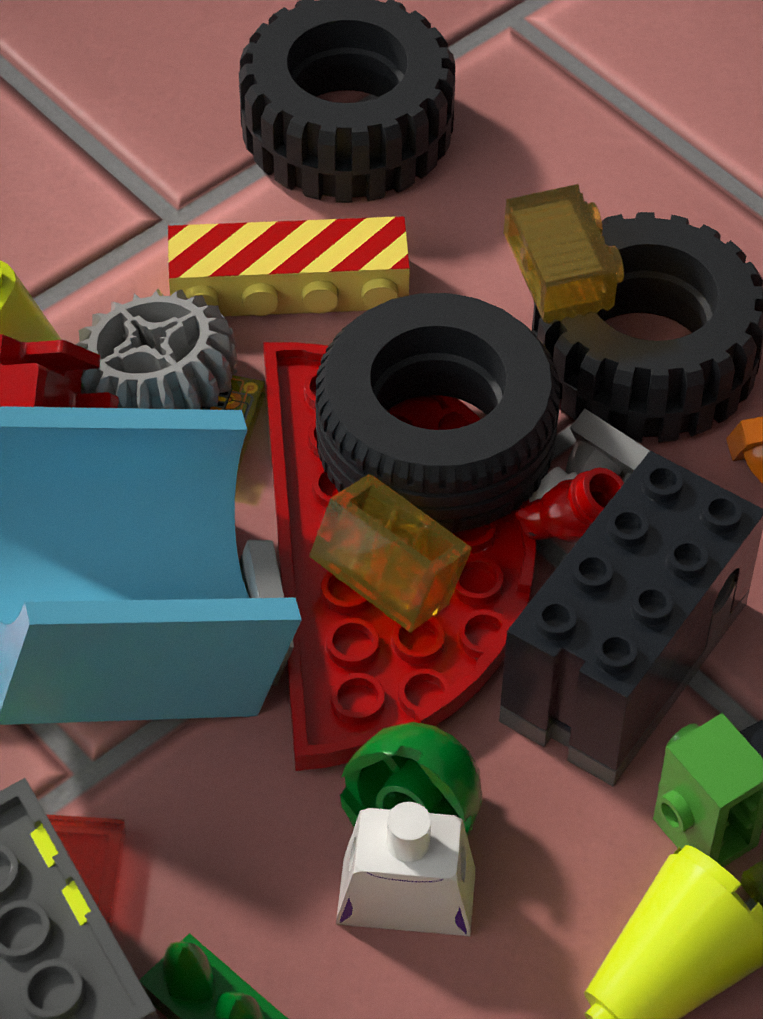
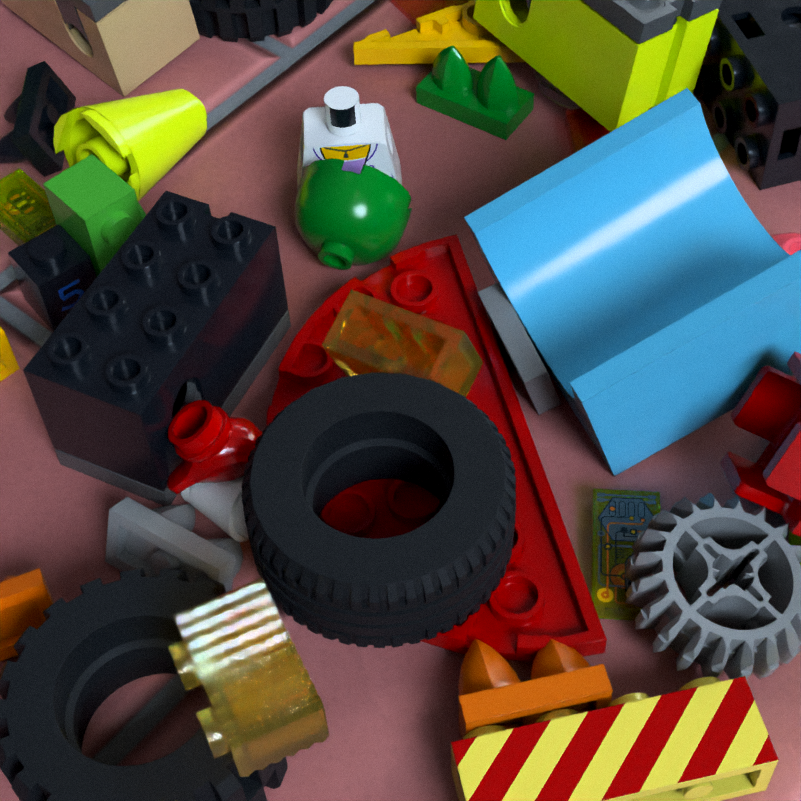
camera: 175 degrees right, 0 degrees up
none -> orange tile [458,639,613,739]

